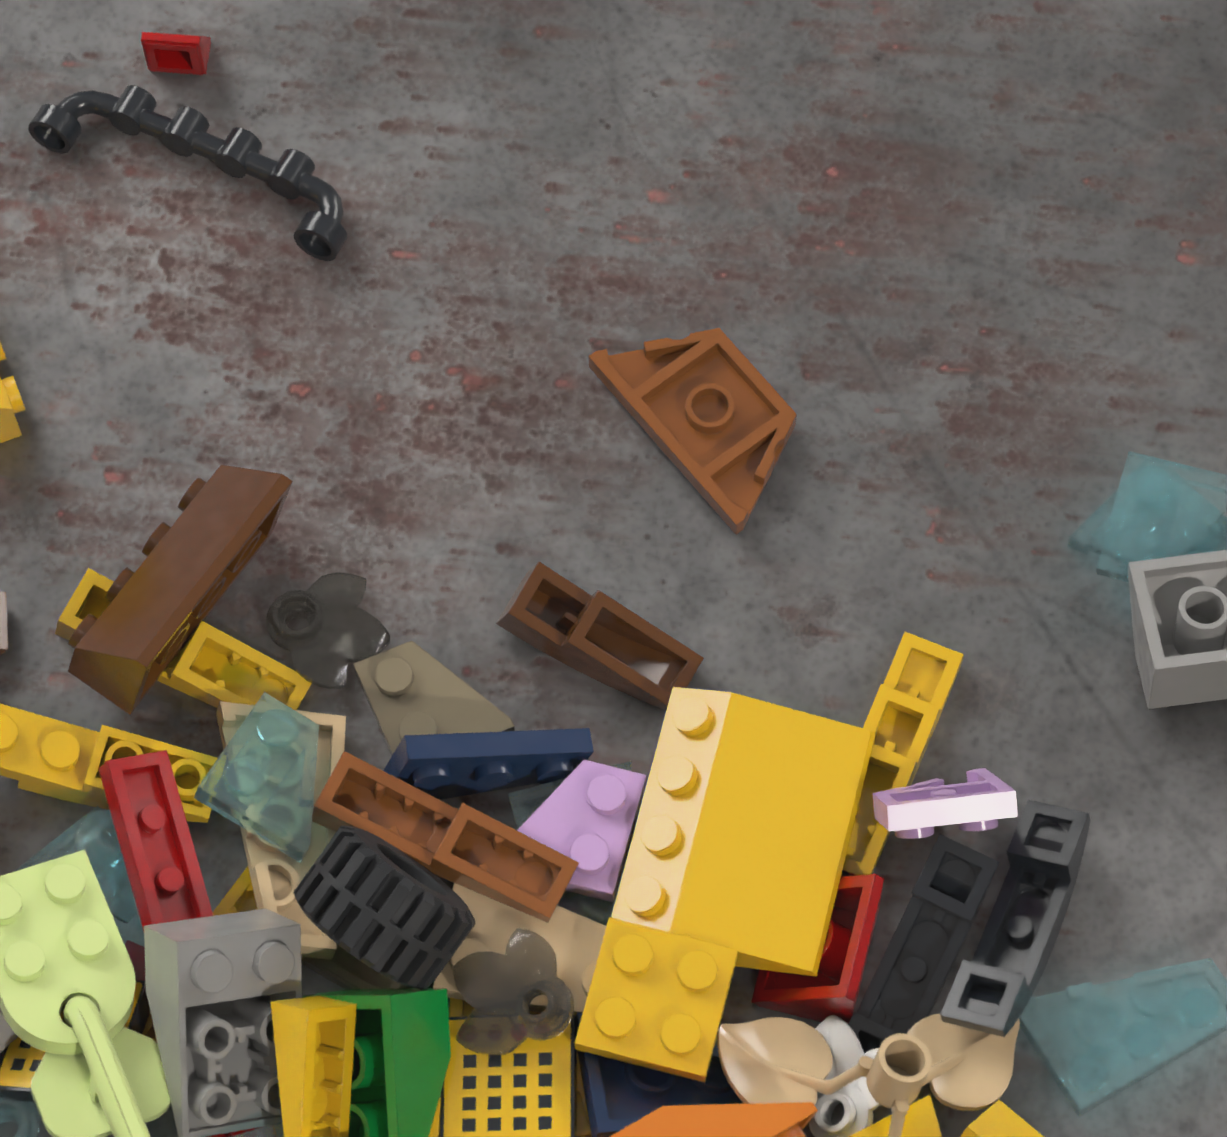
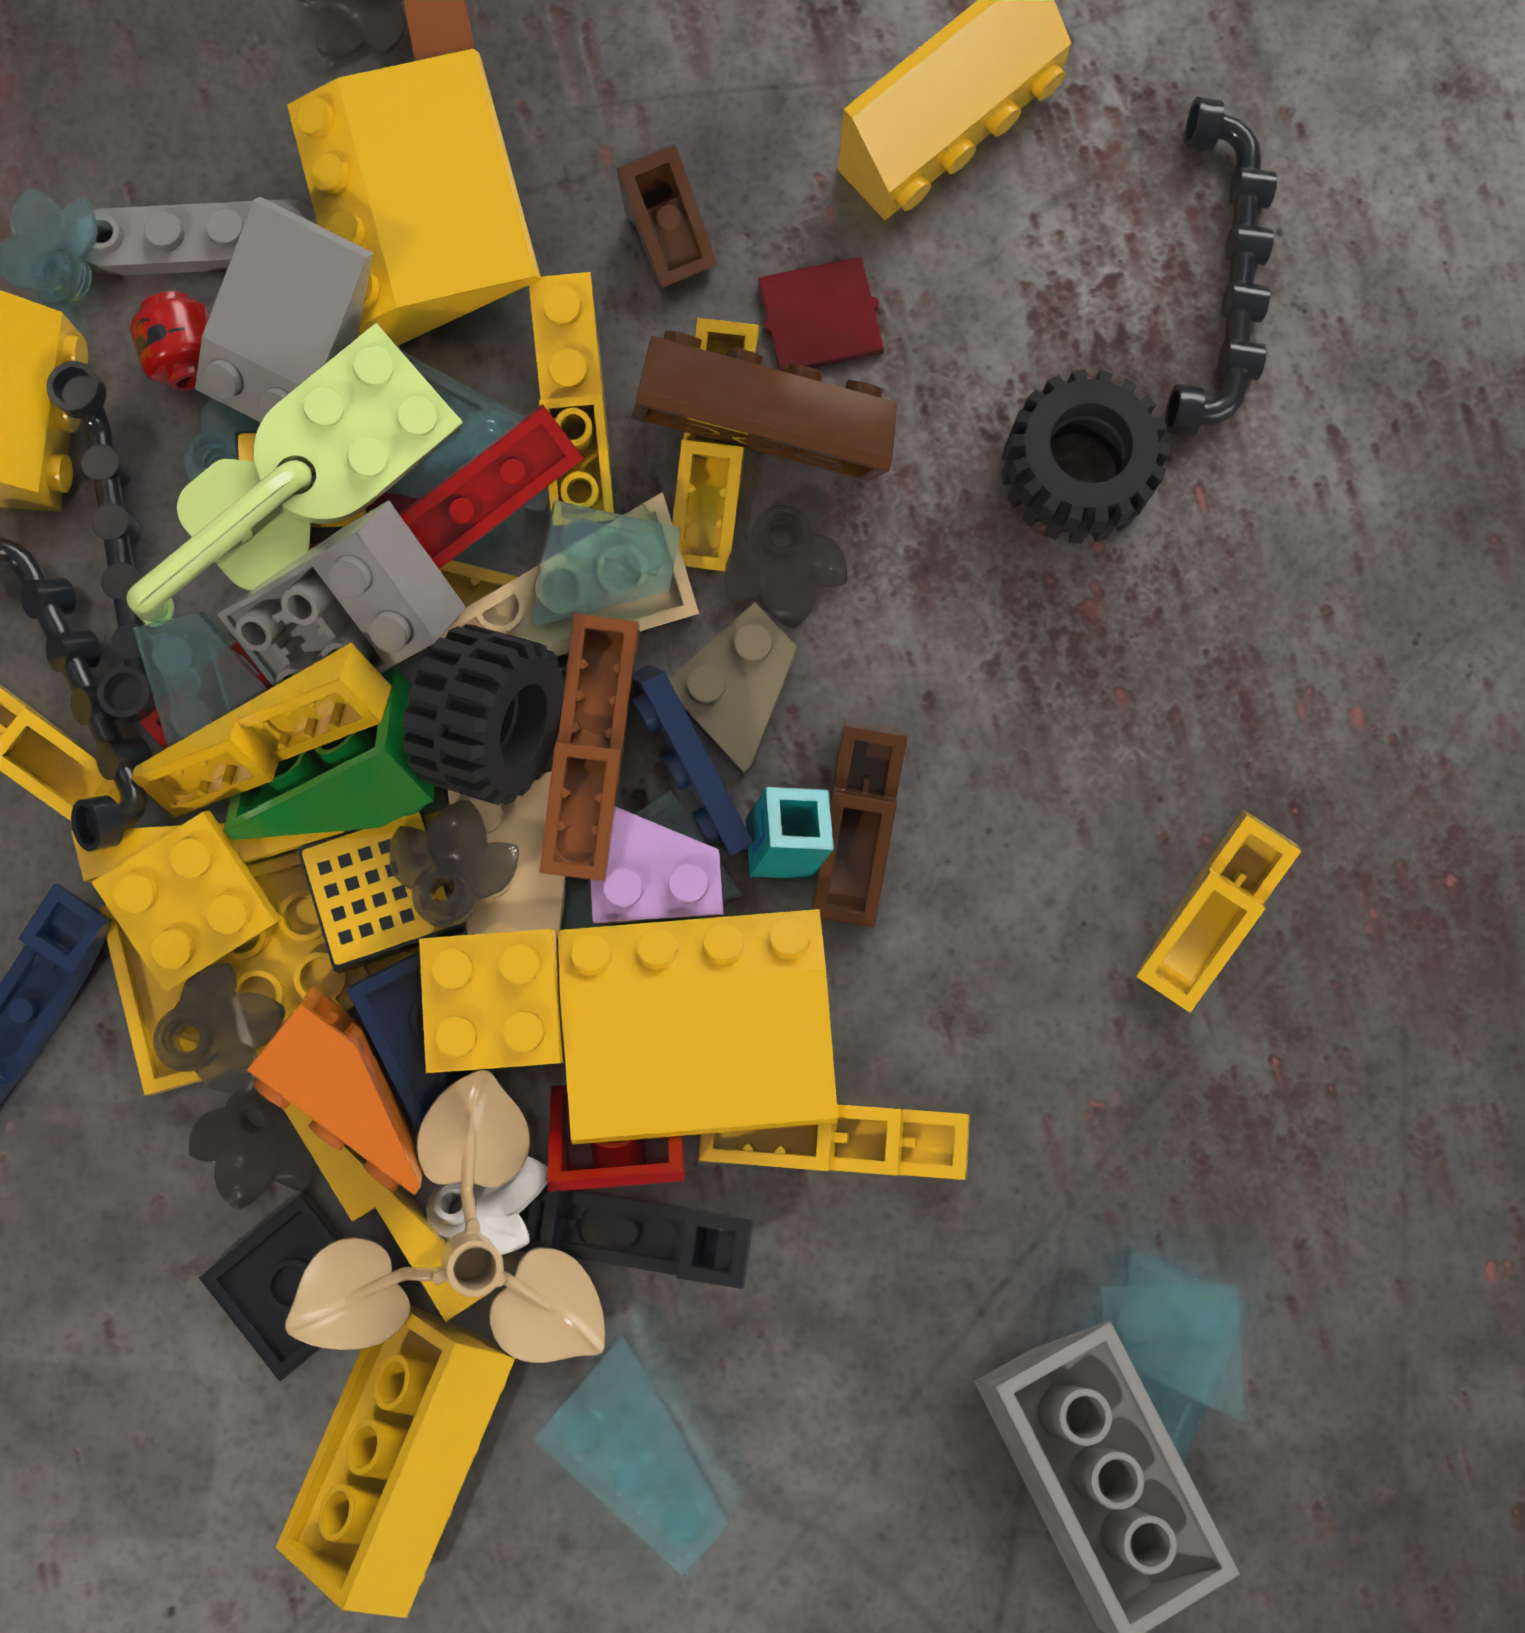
camera: 65 degrees right, 15 degrees up
red slope [141,32,211,75] -> none
dark orange wing [588,328,797,535] -> none
lavender wing [873,768,1018,839] -> none
black slope [940,800,1091,1037] -> none
none -> teal brick [745,787,834,879]
none -> dark red piece [758,256,884,372]
none -> black tyre [1001,369,1170,544]
none -> yellow slope [1136,809,1301,1013]

